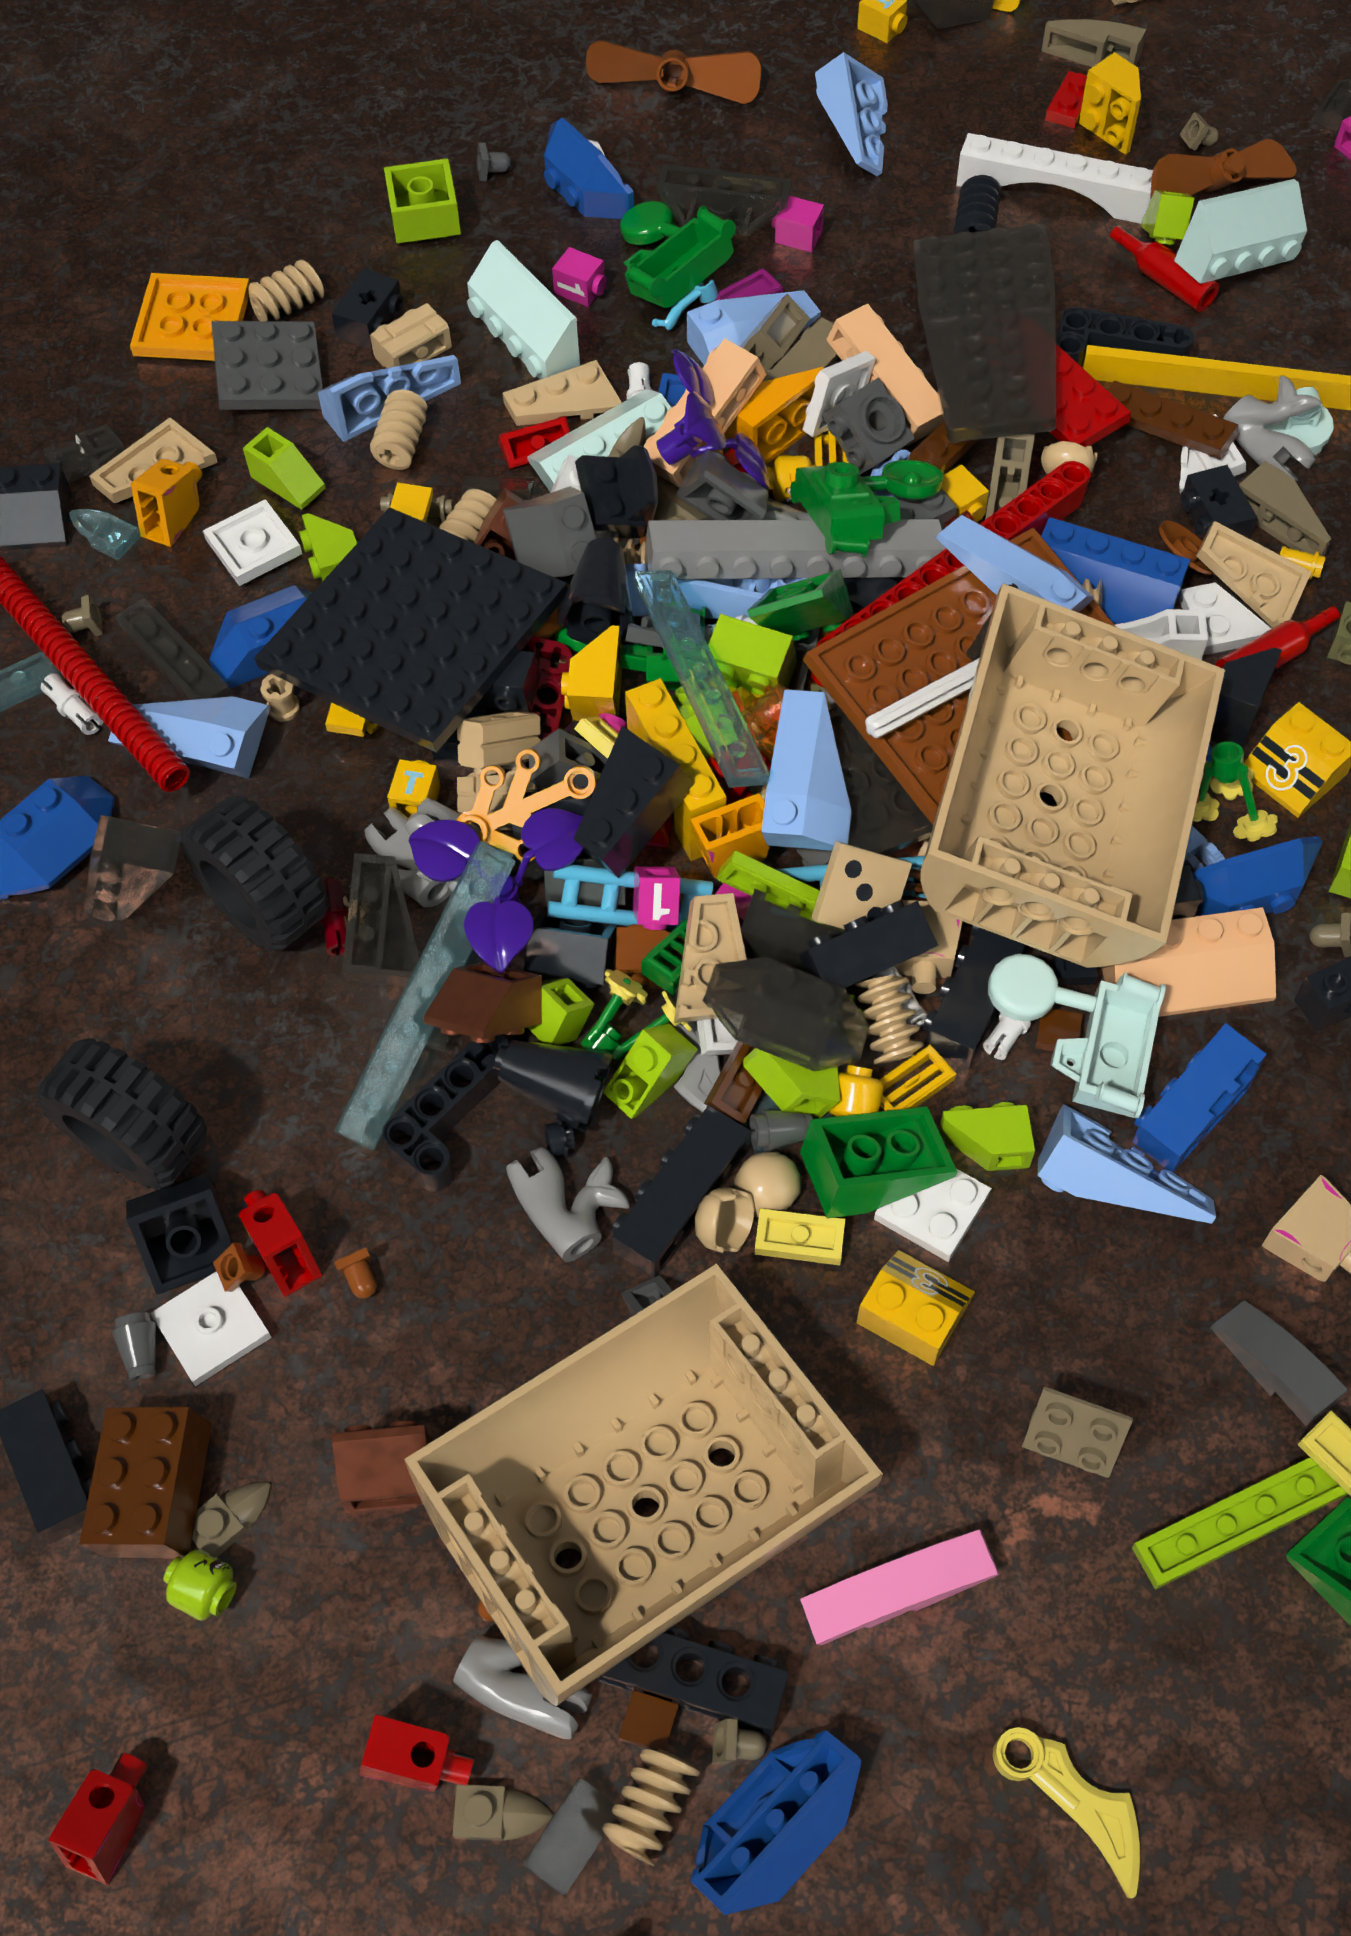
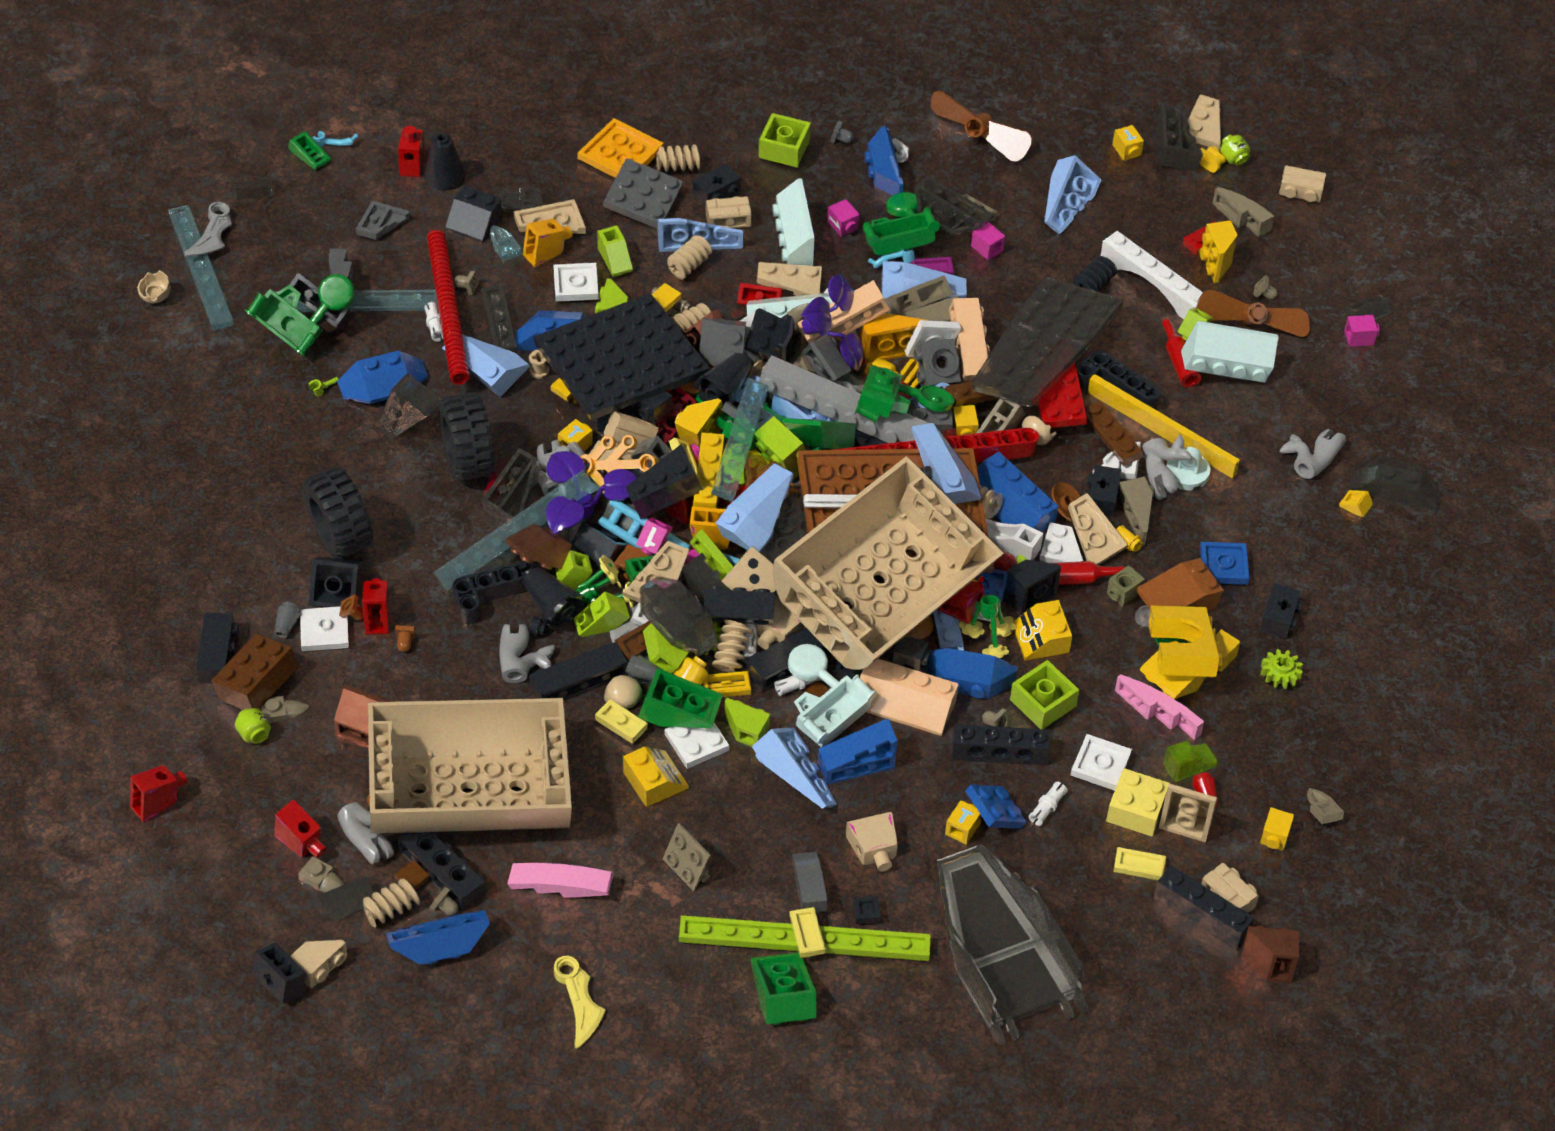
camera: 25 degrees right, 10 degrees down
tan hair [695,1187,755,1253] -> none

